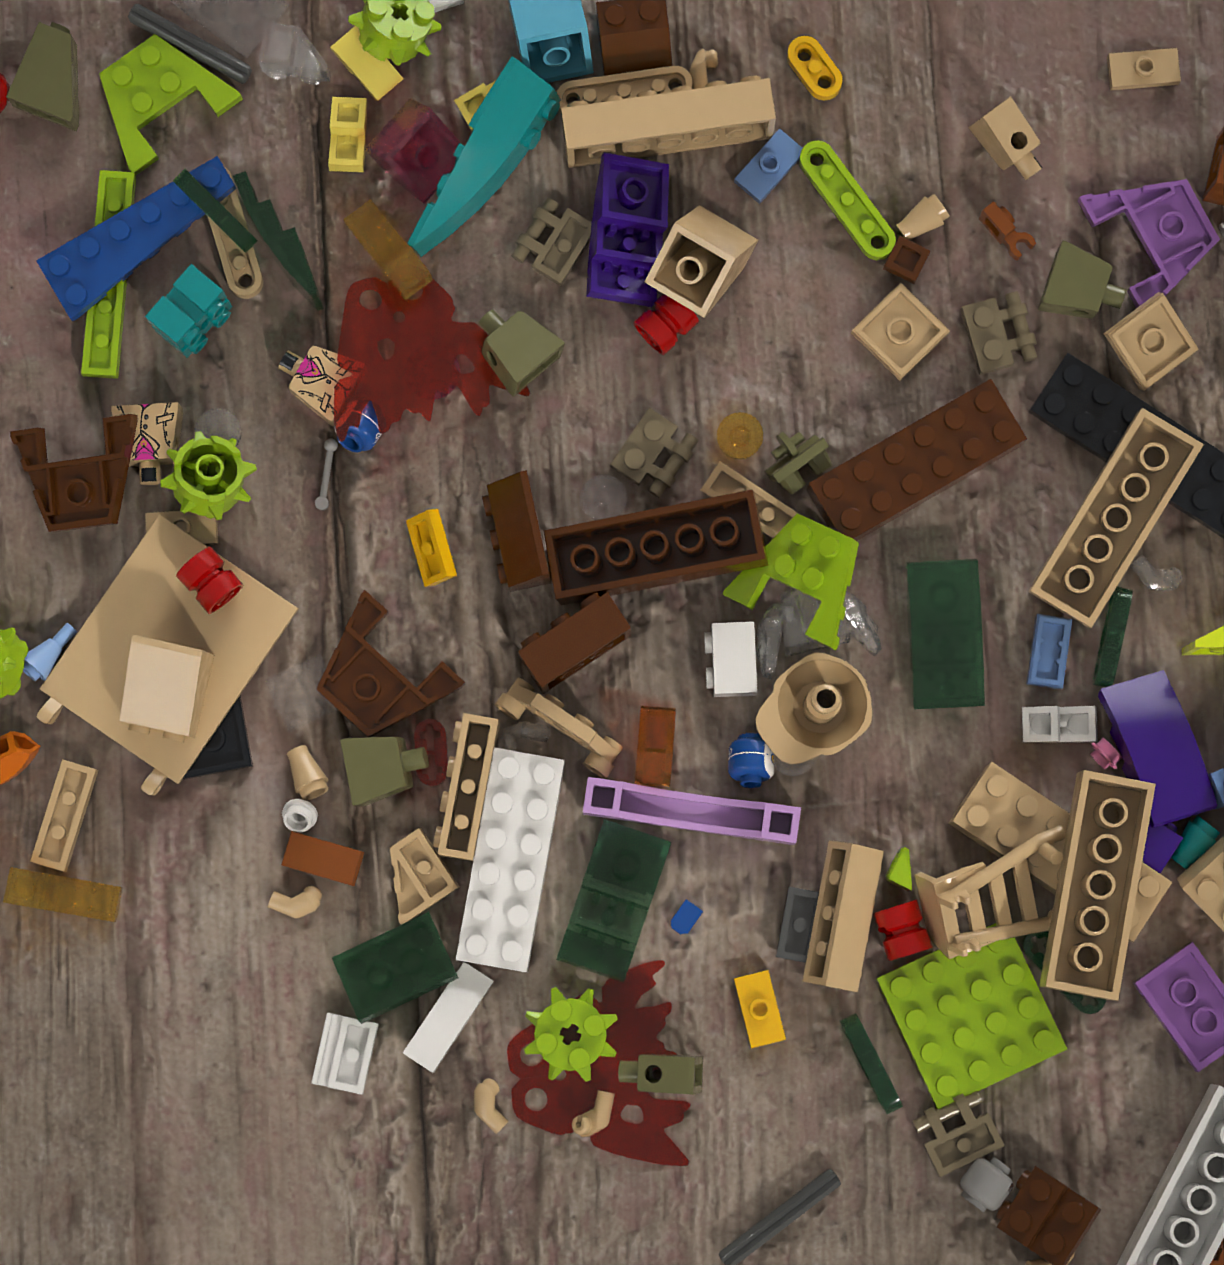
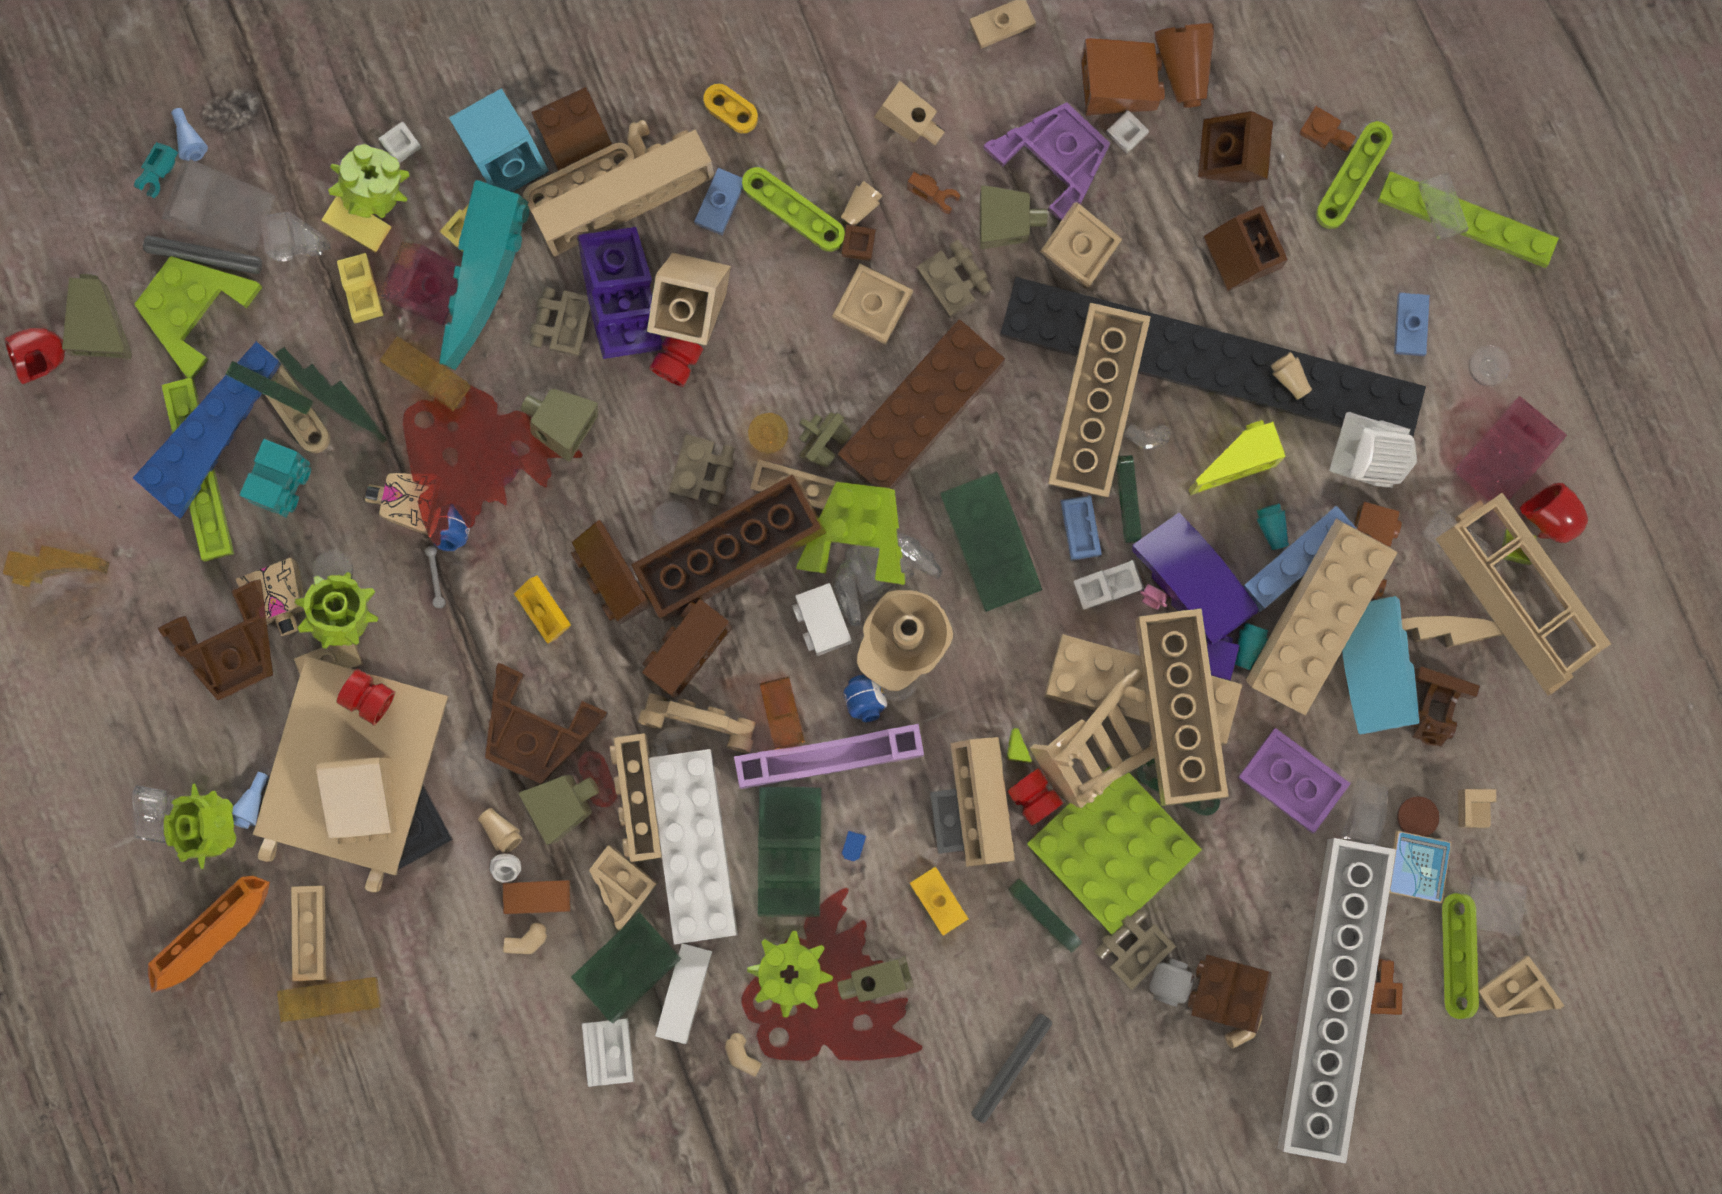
camera: 20 degrees left, 0 degrees up
tan arm [572,1090,615,1137] -> none

